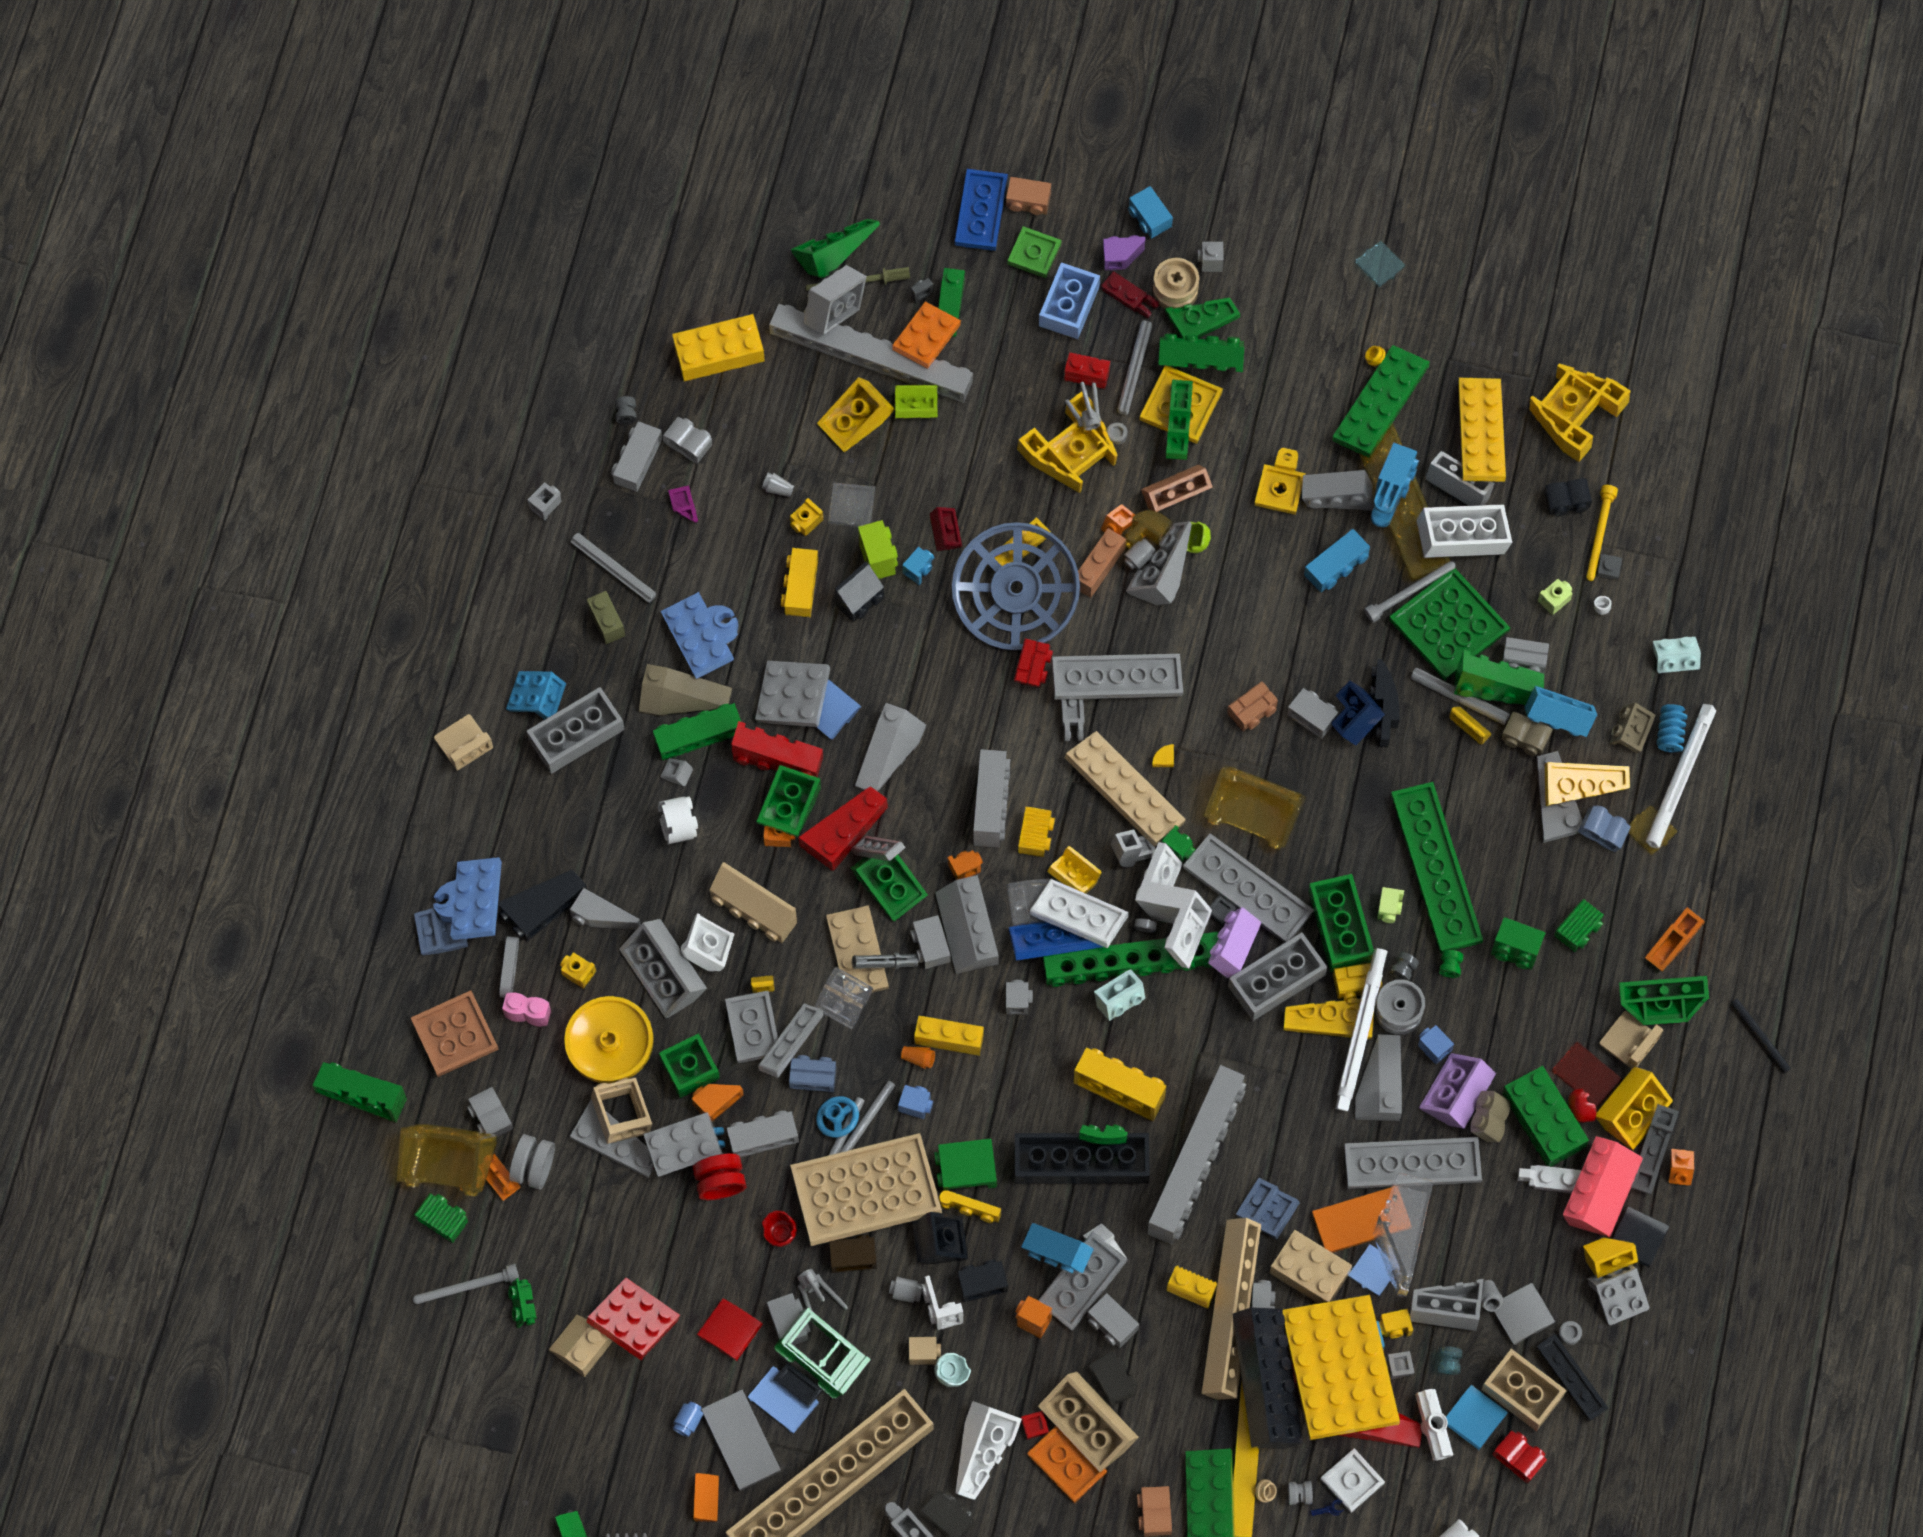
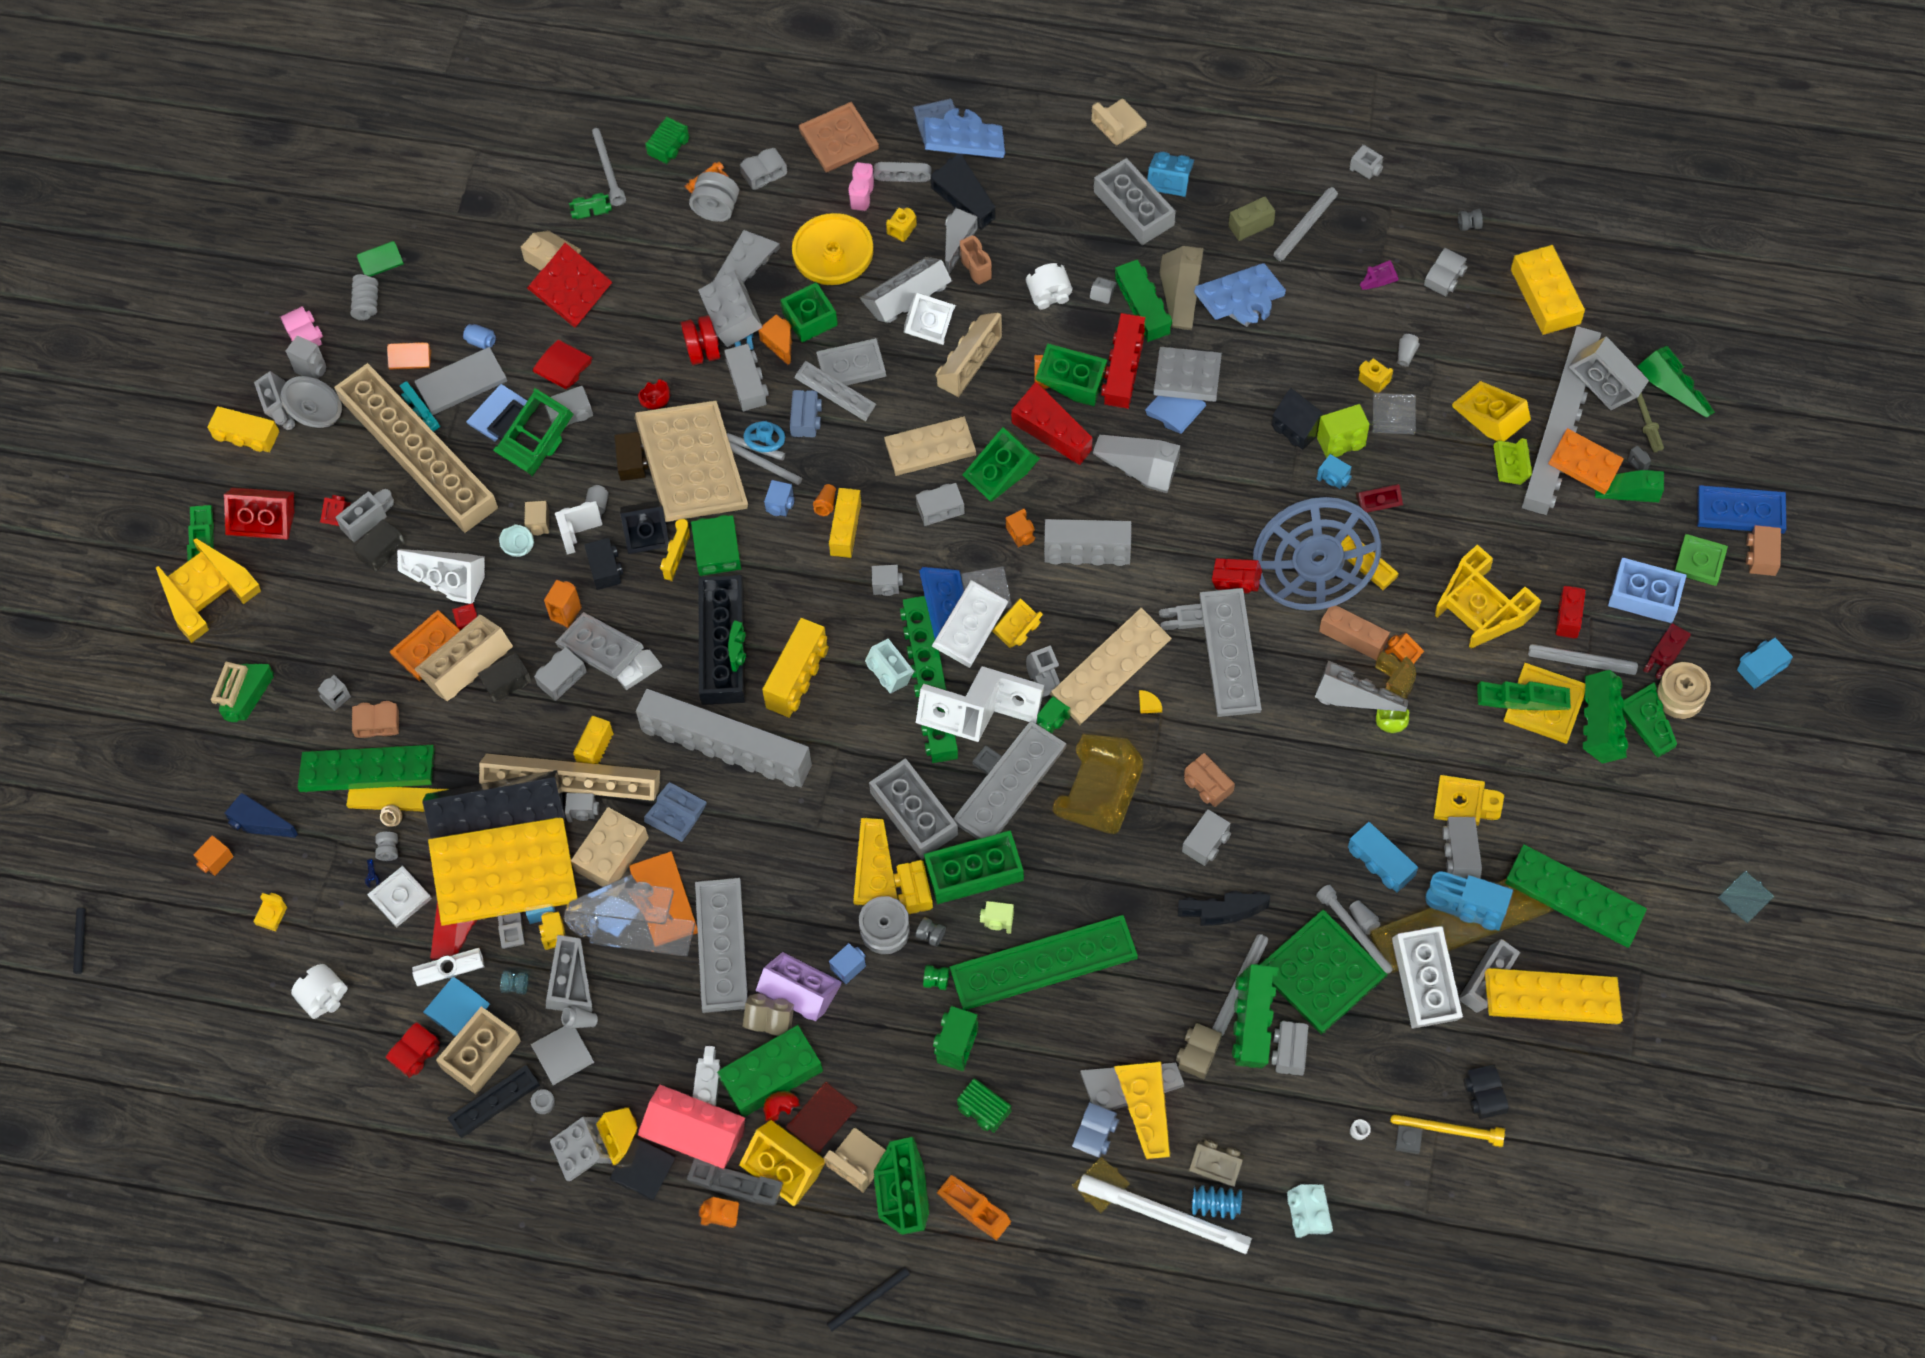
camera: 90 degrees right, 5 degrees down
green wedge [312,1062,407,1123] -> none
clear yellow windscreen [397,1124,497,1196] -> none
tan window [591,1078,652,1144] -> none
light grey brick [611,421,663,492] -> none
yellow slope [751,976,774,993] -> none
yellow brick [781,548,818,617] -> none
light grey plant [797,1269,848,1312] -> none
clear slope [815,967,873,1029] -> none
light grey tile [851,836,906,861] -> none
dark grey pin [852,952,918,970] -> none
light grey slope [935,875,999,974] -> none
yellow brick [1018,807,1055,857] -> none
dark azure brick [1022,1223,1094,1274] -> none
light grey plant [1065,382,1101,431] -> none
medium lavender slope [1103,235,1145,270] -> none
light grey tile [1106,423,1127,445] -> none
light grey brick [1124,539,1155,570] -> none
light grey tile [1134,919,1157,933] -> none
nougat brick [1141,465,1212,512] -> none
light grey brick [1198,242,1223,272] -> none
lavender brick [1208,907,1262,978] -> none
dark blue brick [1331,680,1385,745] -> none
white piece [1335,948,1387,1112] -> none
light grey wedge [1355,1034,1402,1121] -> none
yellow plate [1365,346,1385,366] -> none
yellow slope [1450,707,1491,745] -> none
dark azure brick [1525,686,1597,737] -> none
yellow wedge [1529,364,1630,462] -> none
yellowish green brick [1538,579,1573,616] -> none
none -> teal hinge [400,382,440,432]
none -> nougat brick [960,235,992,284]
none -> light grey cone [1349,900,1380,935]

